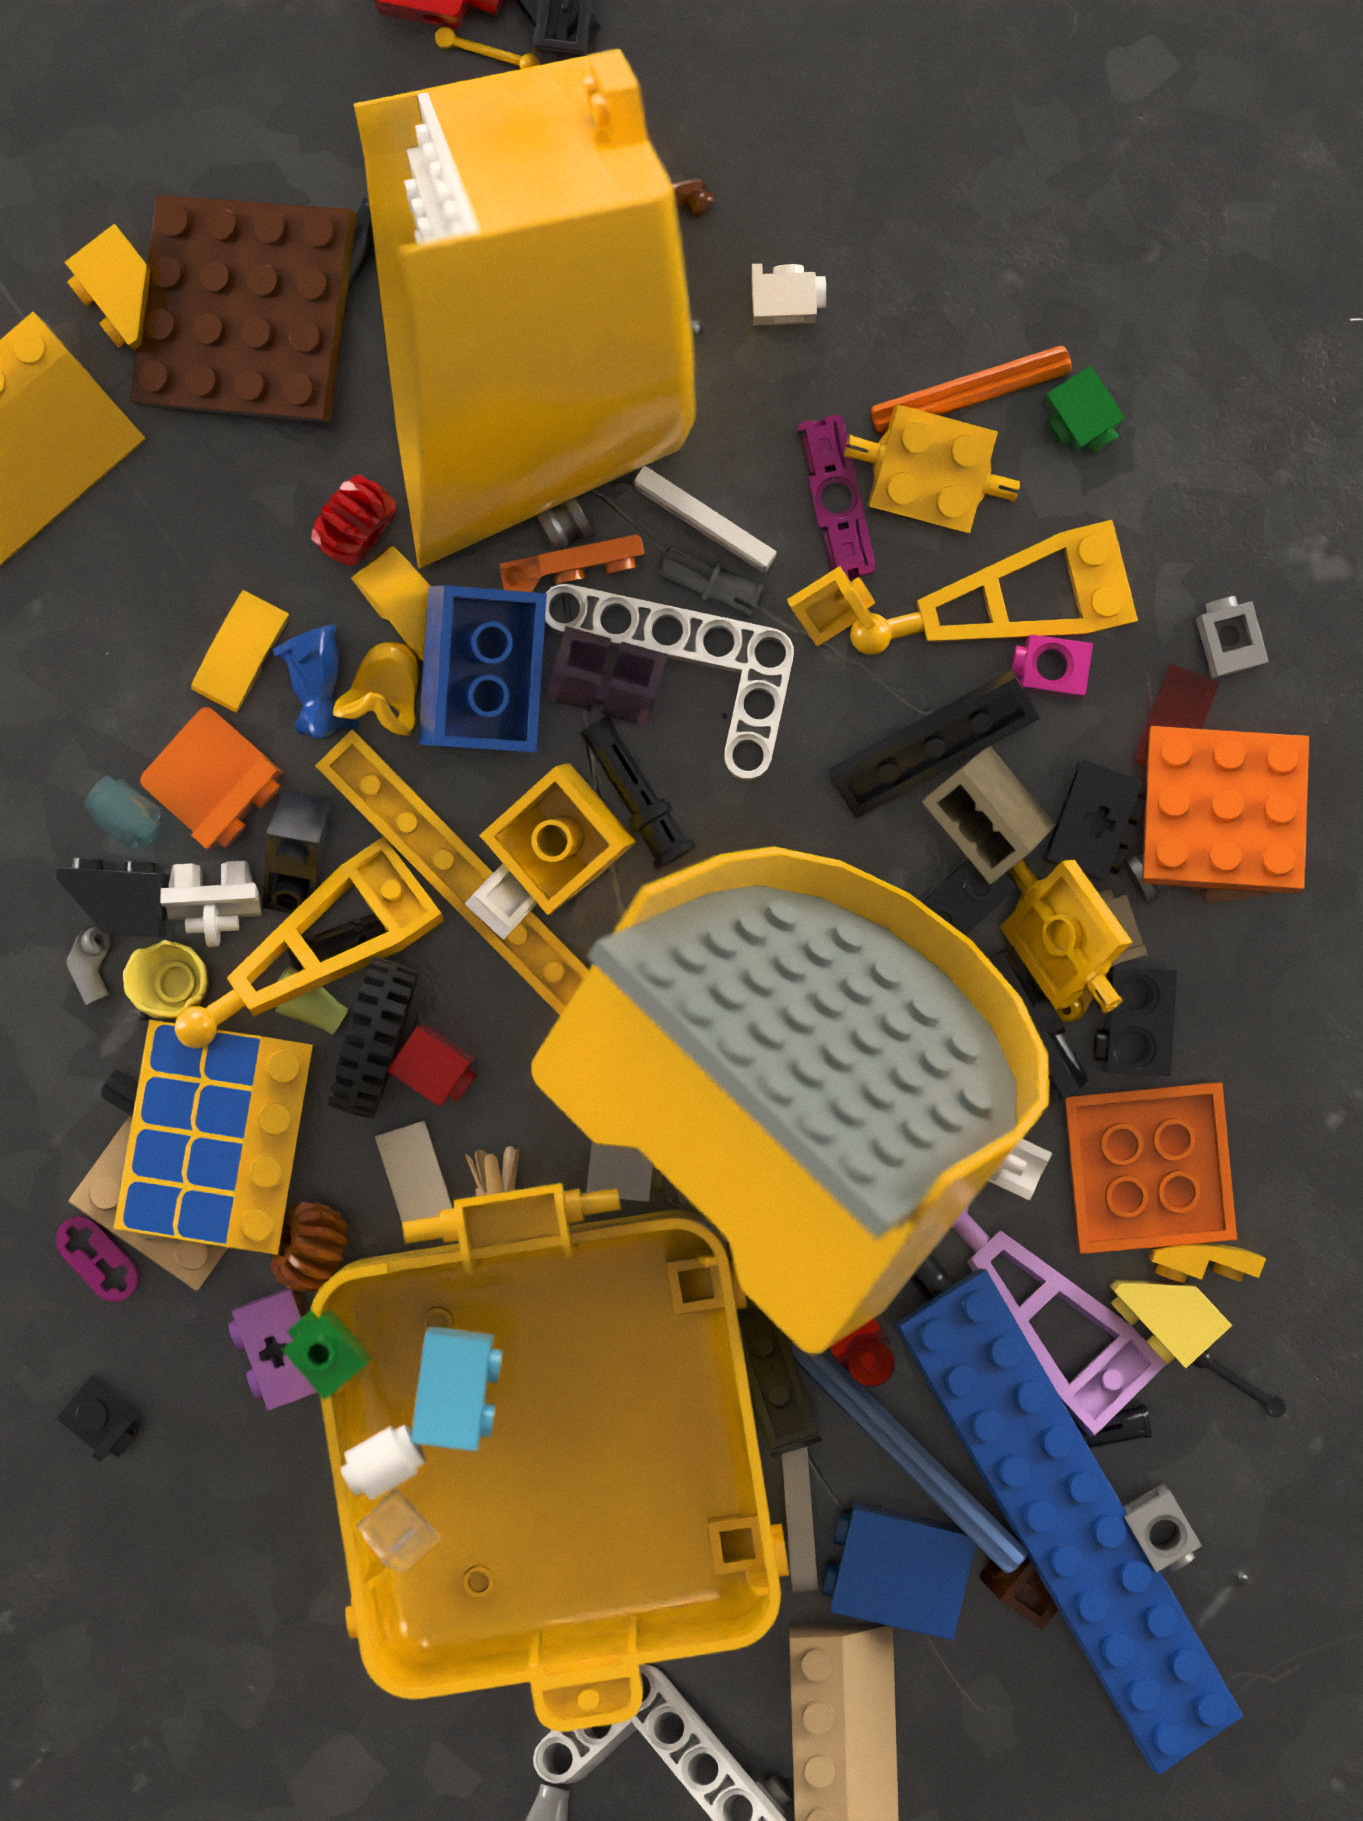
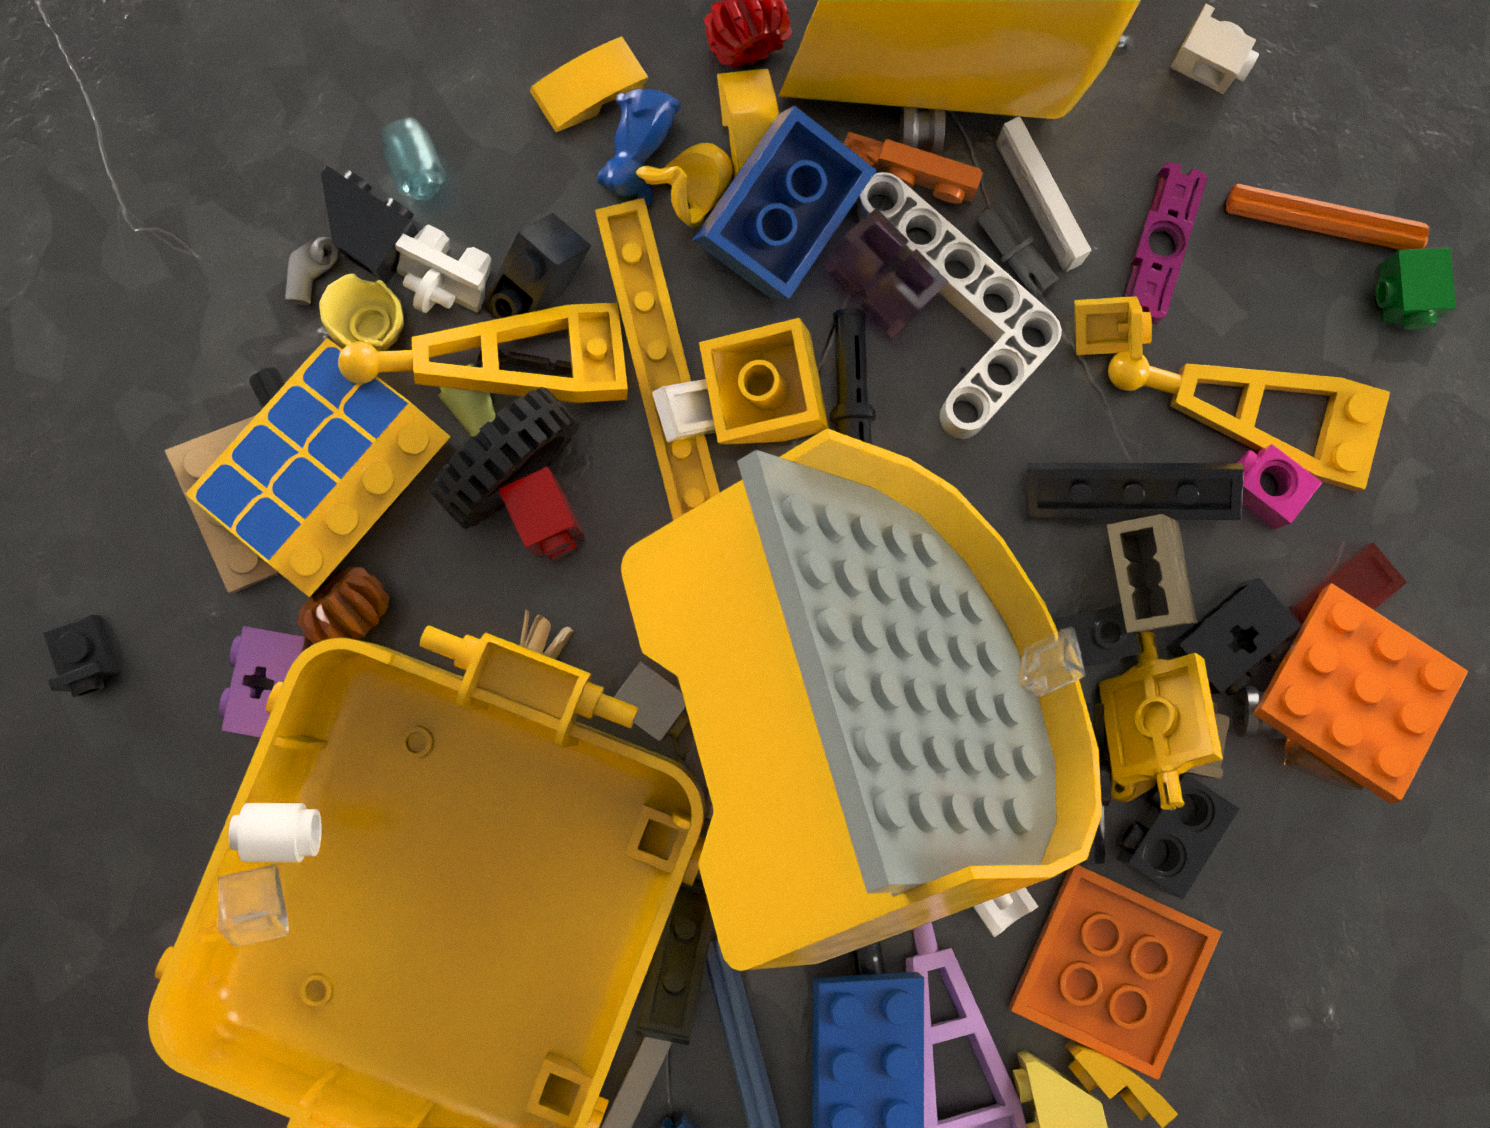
camera: 25 degrees right, 5 degrees down
magenta beam [55,1214,142,1302] -> none
orange bracket [140,707,284,850] -> none
green brick [282,1308,373,1400] -> none
white tile [375,1120,454,1224] -> none
medium azure brick [411,1326,502,1451] -> none
red hips [829,1318,895,1387] -> none
yellow plate [844,404,1020,534] -> none
light grey brick [1196,596,1269,680] -> none
none -> clear slope [1018,626,1086,697]

